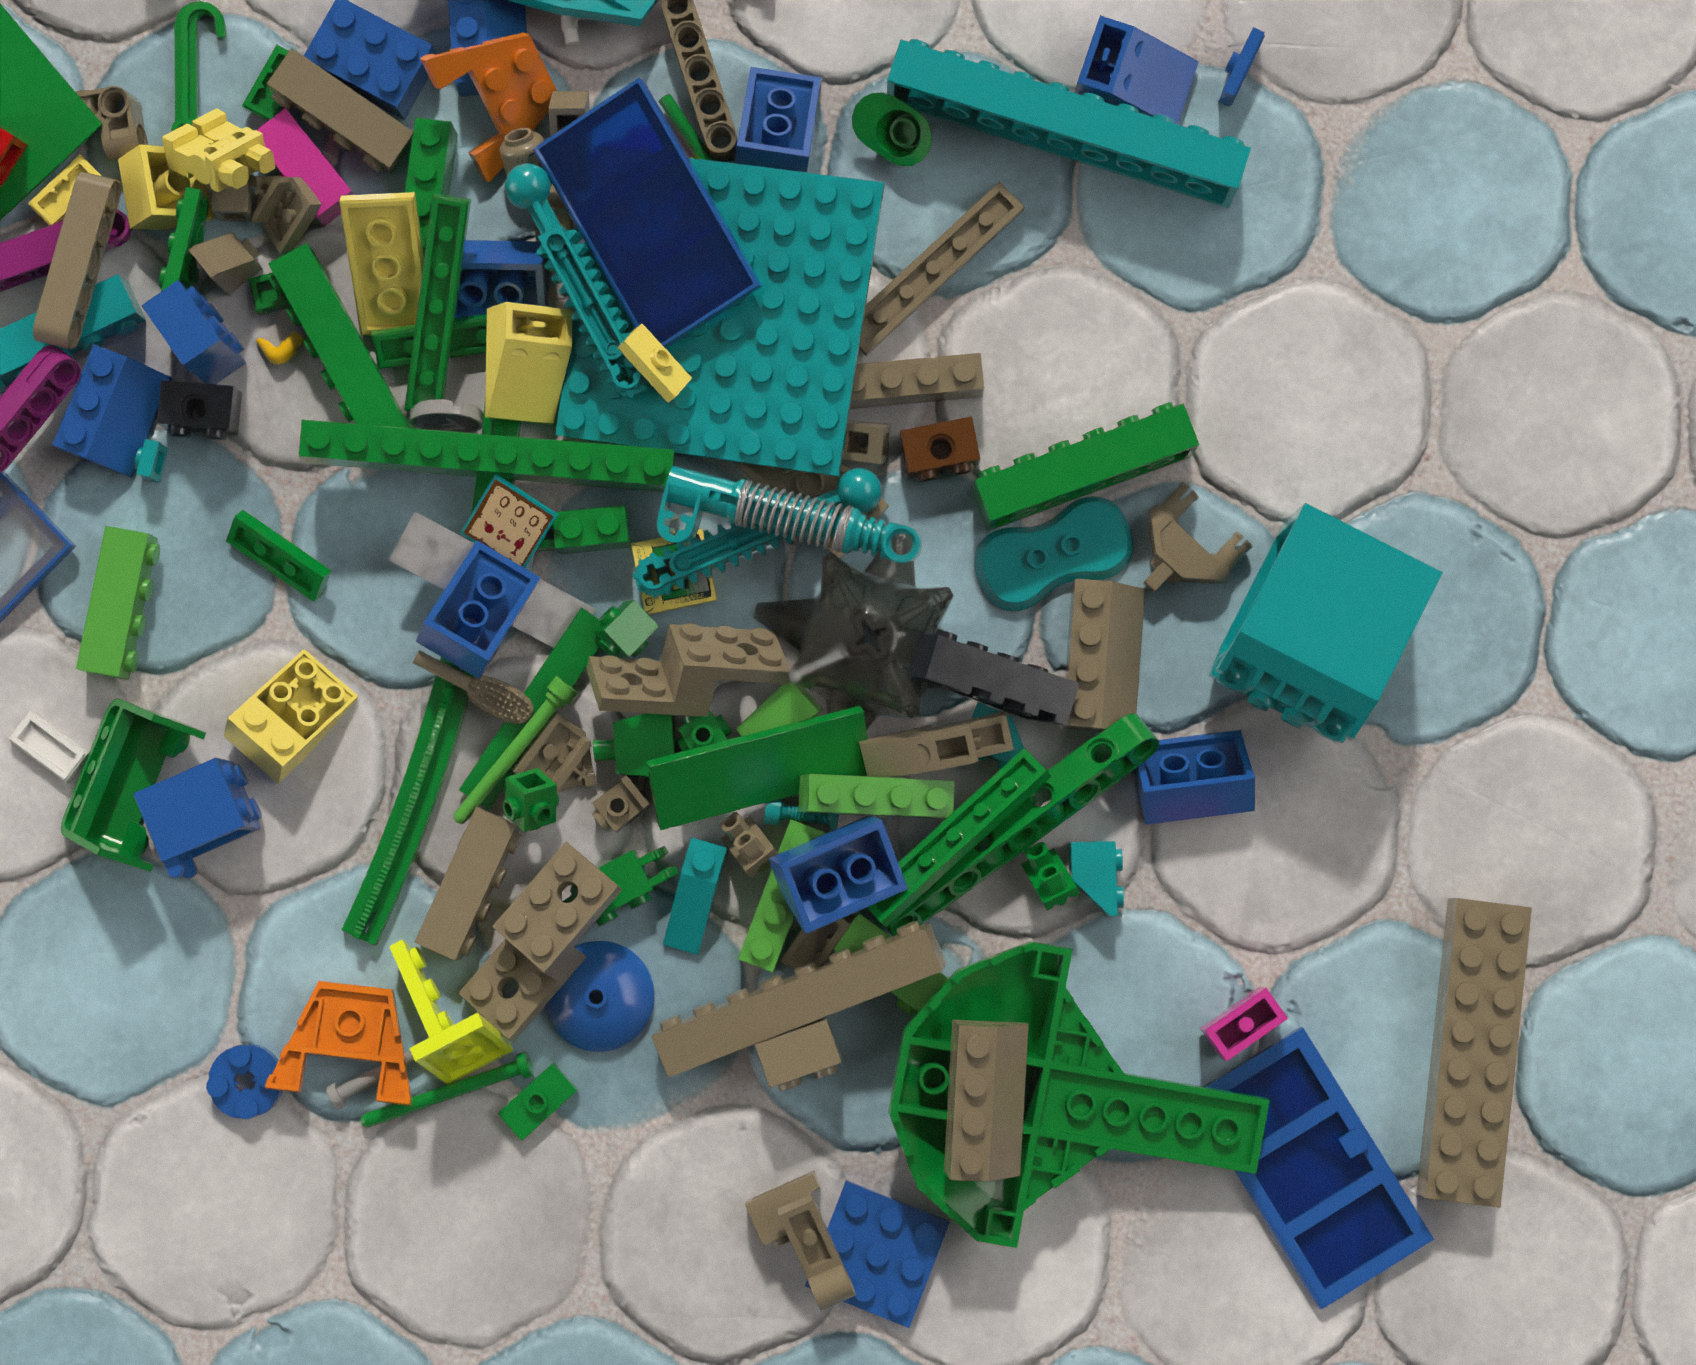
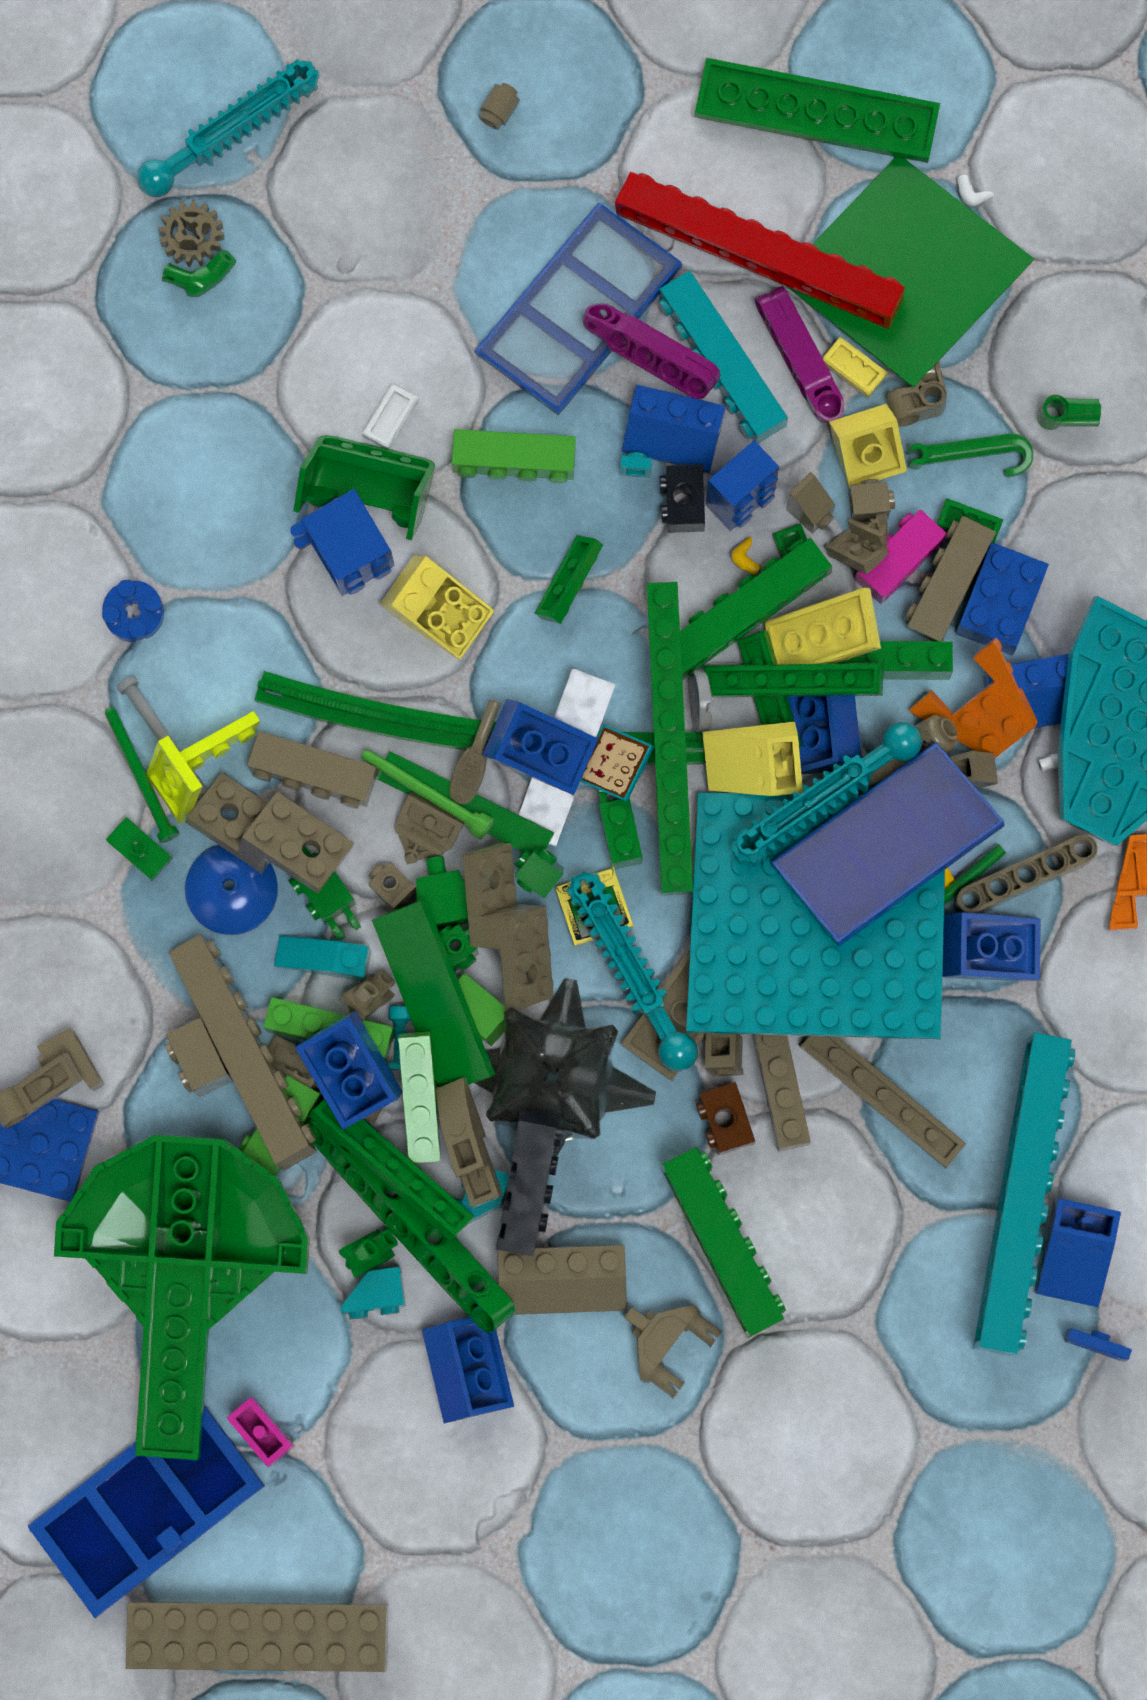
camera: 80 degrees right, 5 degrees down
dark tan beam [33,172,121,349] -> none
green wing [159,187,209,291] -> none
light yellow hips [162,108,275,192] -> none
orange wing [265,981,412,1106] -> none
green brick [503,768,559,832] -> none
light yellow plate [617,323,692,403] -> none
teal piece [657,466,922,563] -> none
green piece [852,92,932,166] -> none
dark tan slope [944,1020,1029,1182] -> none
teal plate [974,496,1133,611] -> none
teal container [1208,503,1443,743] -> none

